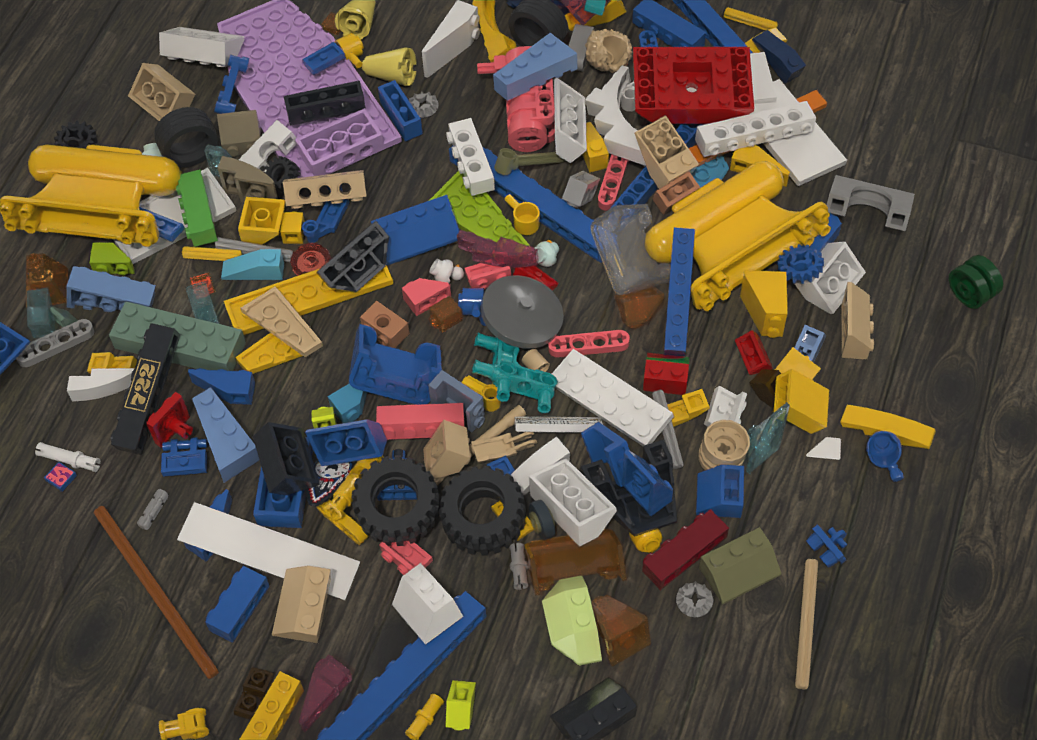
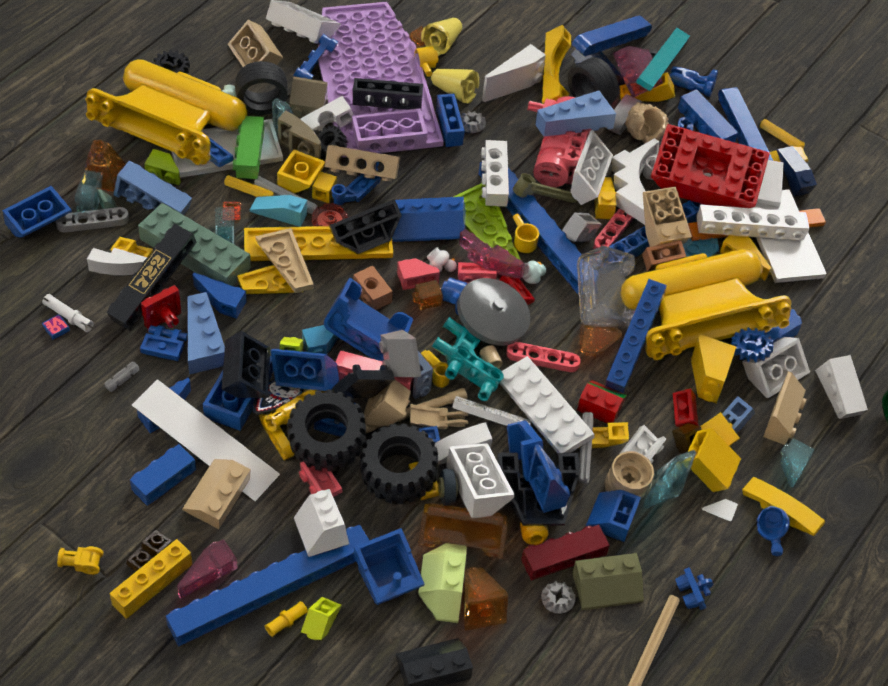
camera: 10 degrees right, 5 degrees down
dark orange axle [94,506,219,679] -> none
blue plate [302,42,345,75] -> none
light grey pin [510,543,528,590] -> none
light grey arch [827,175,915,231] -> none
none -> black piece [333,364,395,398]
none -> blue piece [354,528,425,605]
none -> light grey slope [379,330,421,377]
none -> clear light blue slope [780,438,815,487]
none -> white wedge [815,355,868,419]

